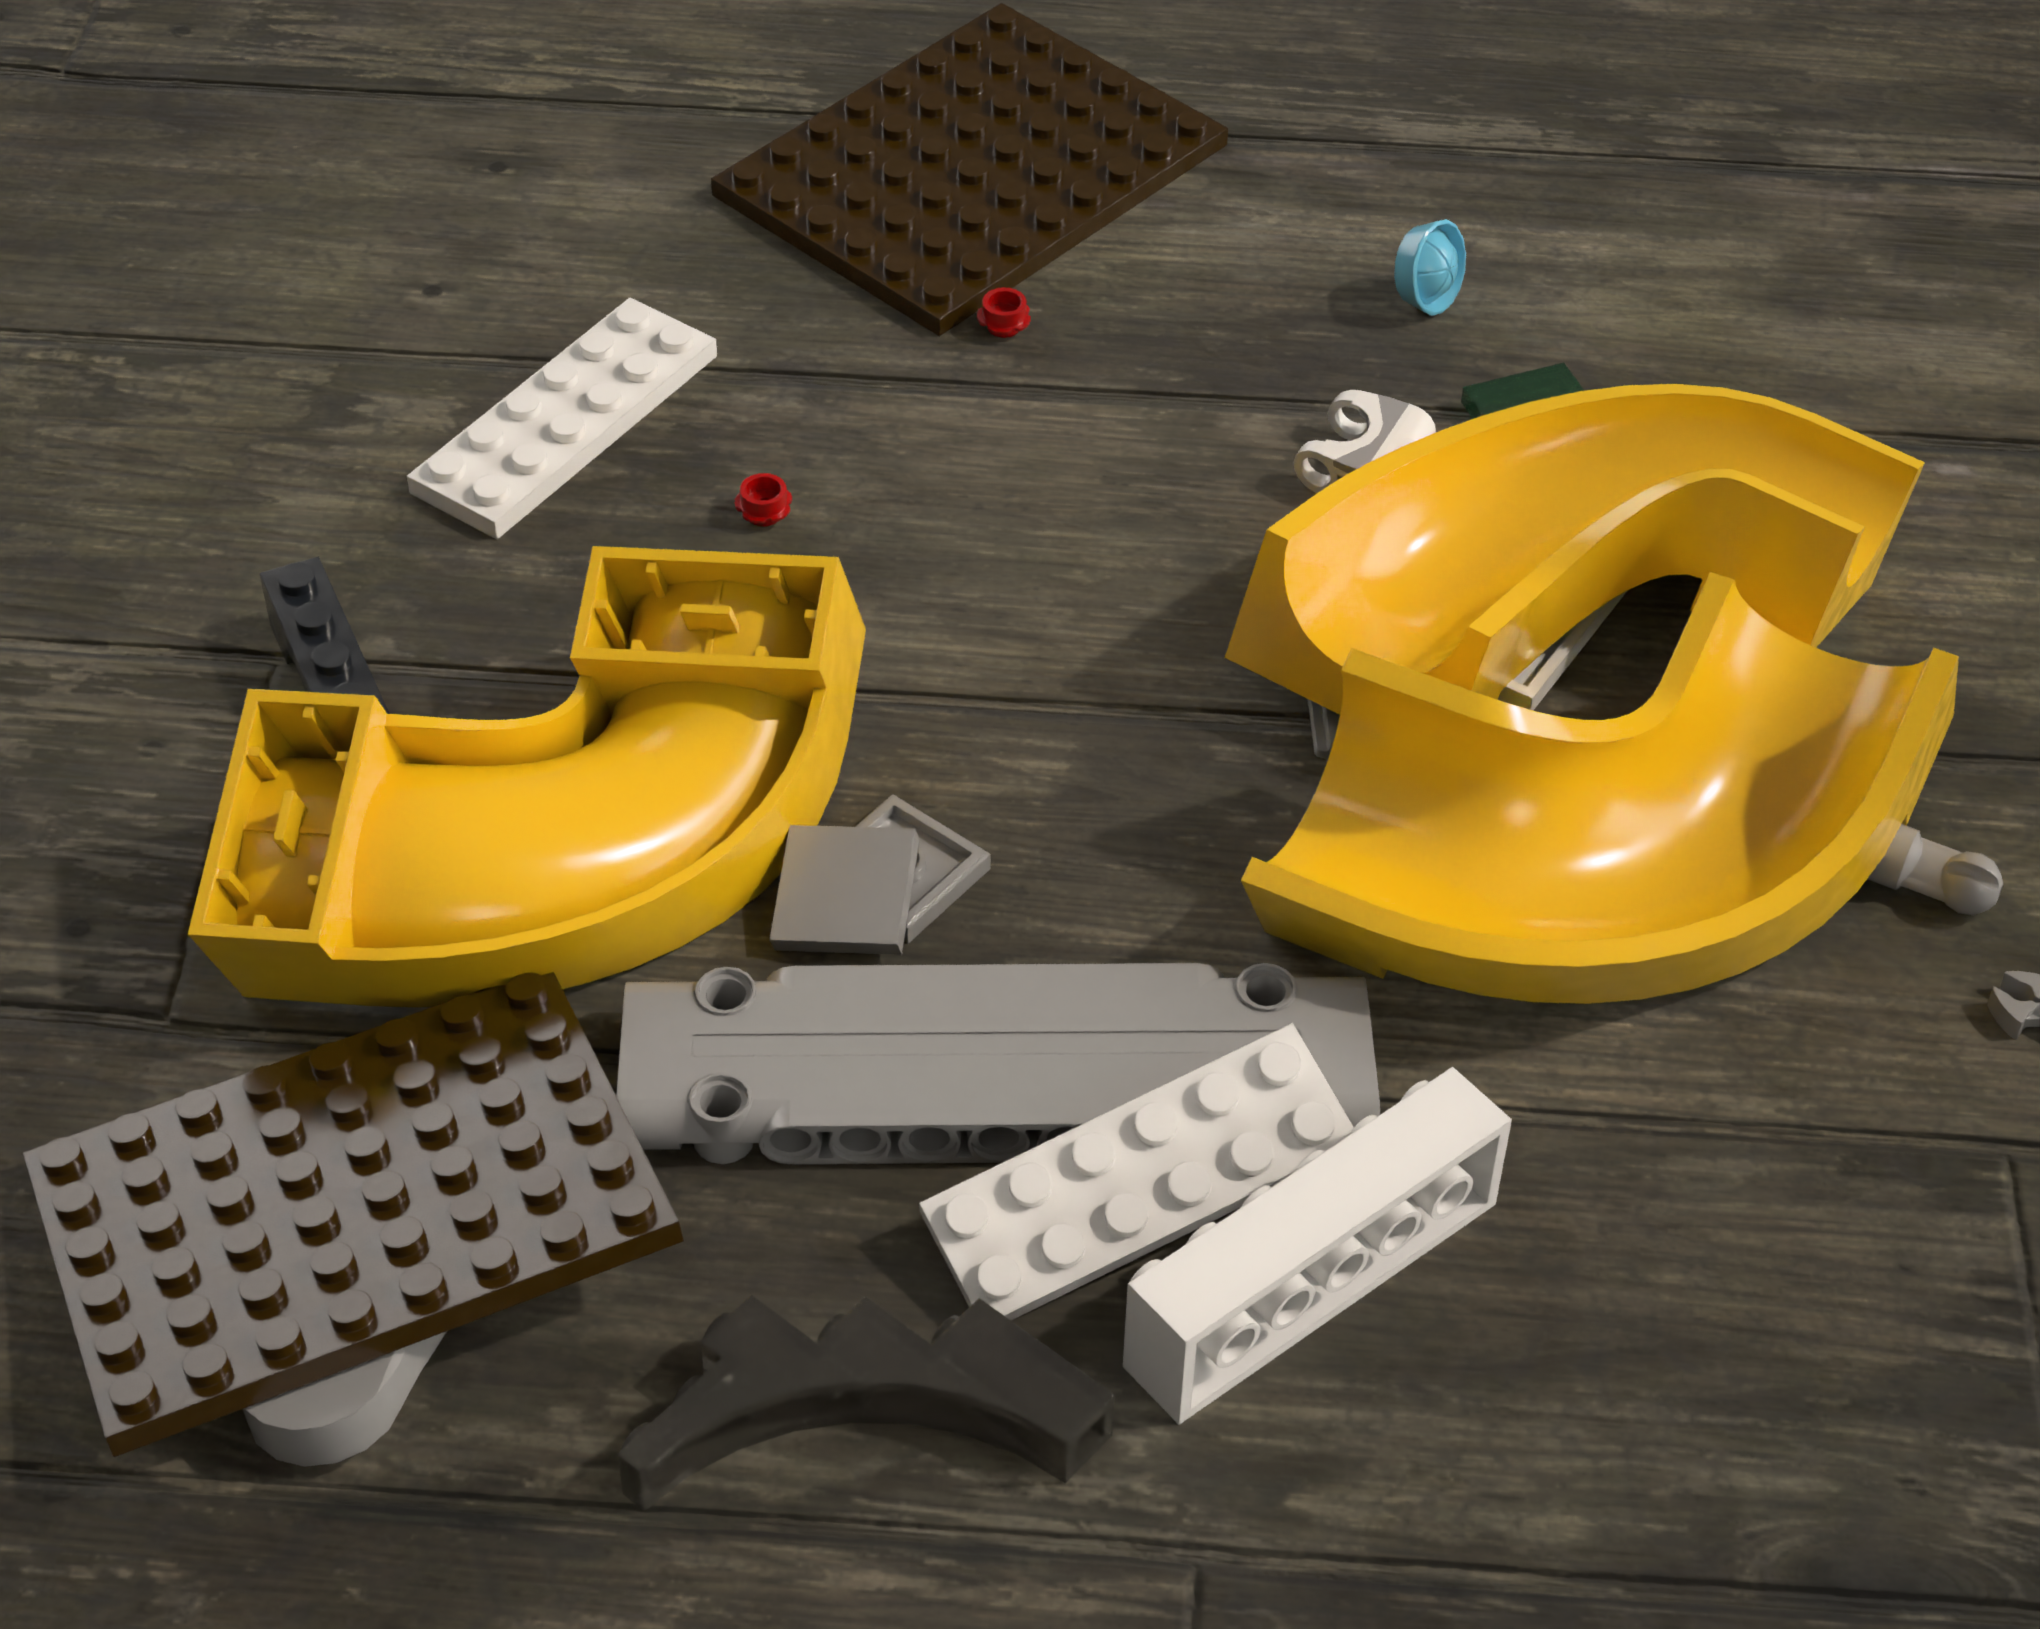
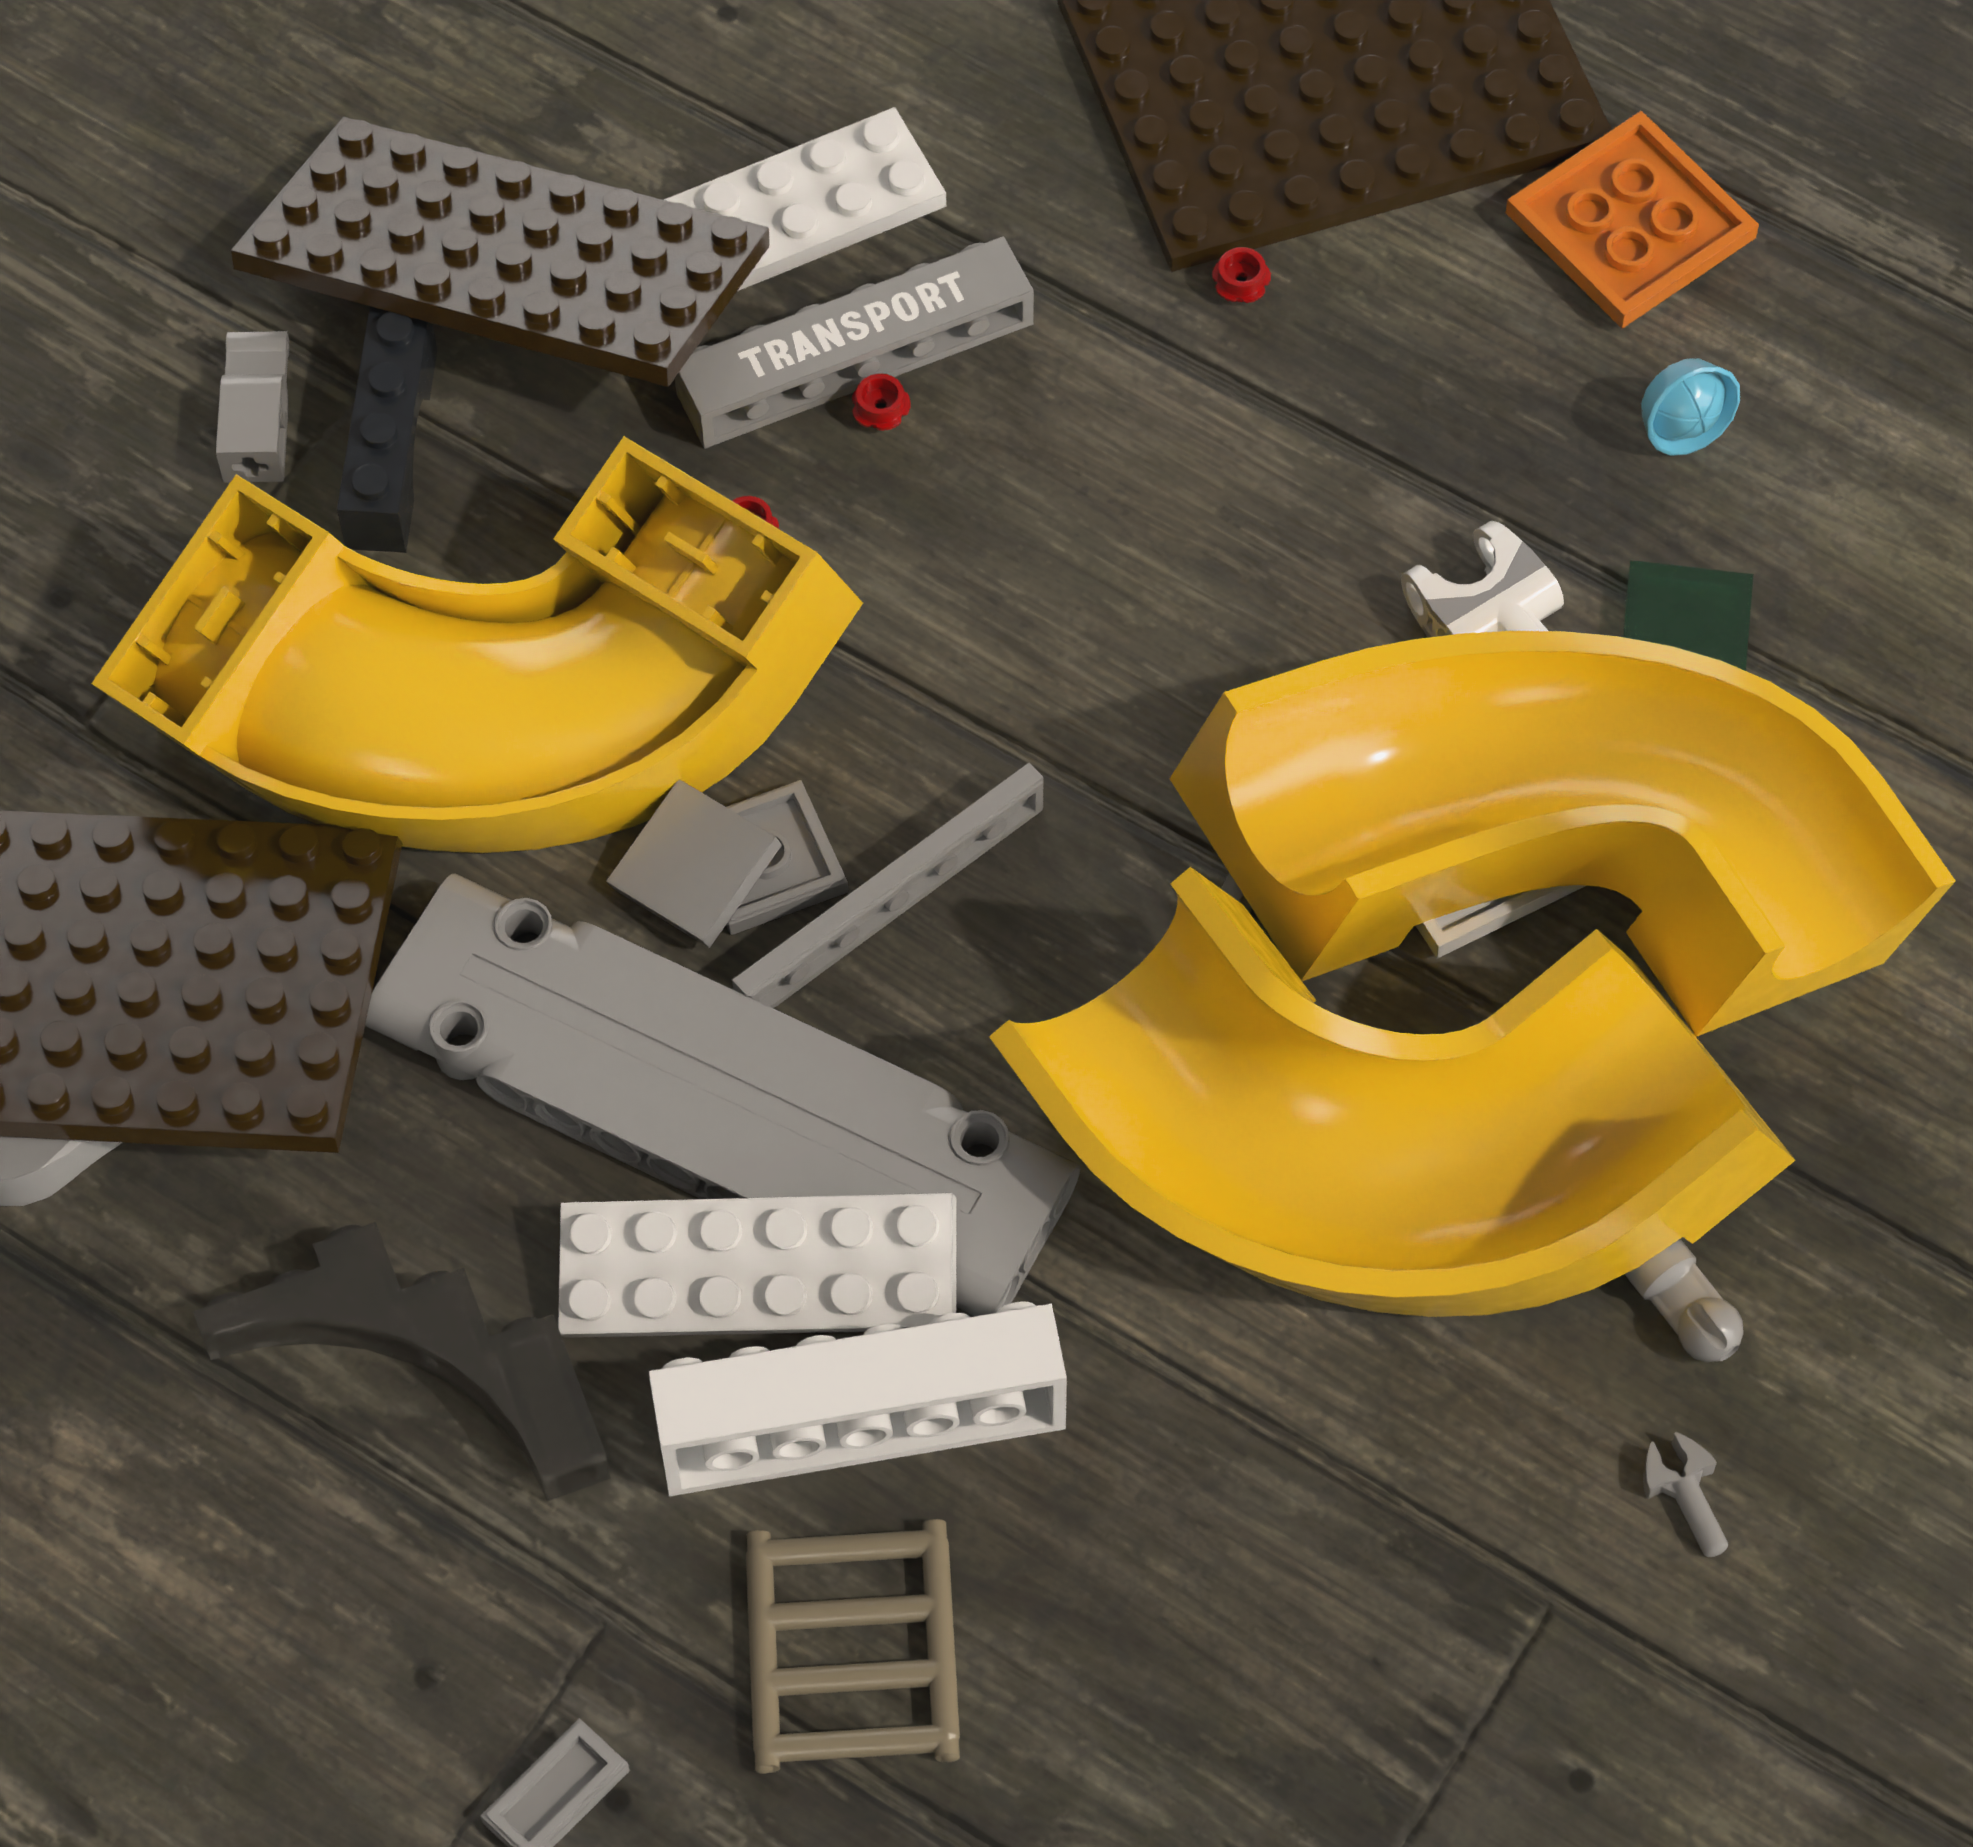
camera: 30 degrees right, 15 degrees up
none -> light grey piece [216,331,289,483]
none -> plate [231,117,770,387]
none -> light grey brick [675,236,1034,449]
none -> light grey tile [732,763,1043,1008]
none -> dark tan bar [746,1519,960,1774]
none -> orange plate [1506,111,1759,329]

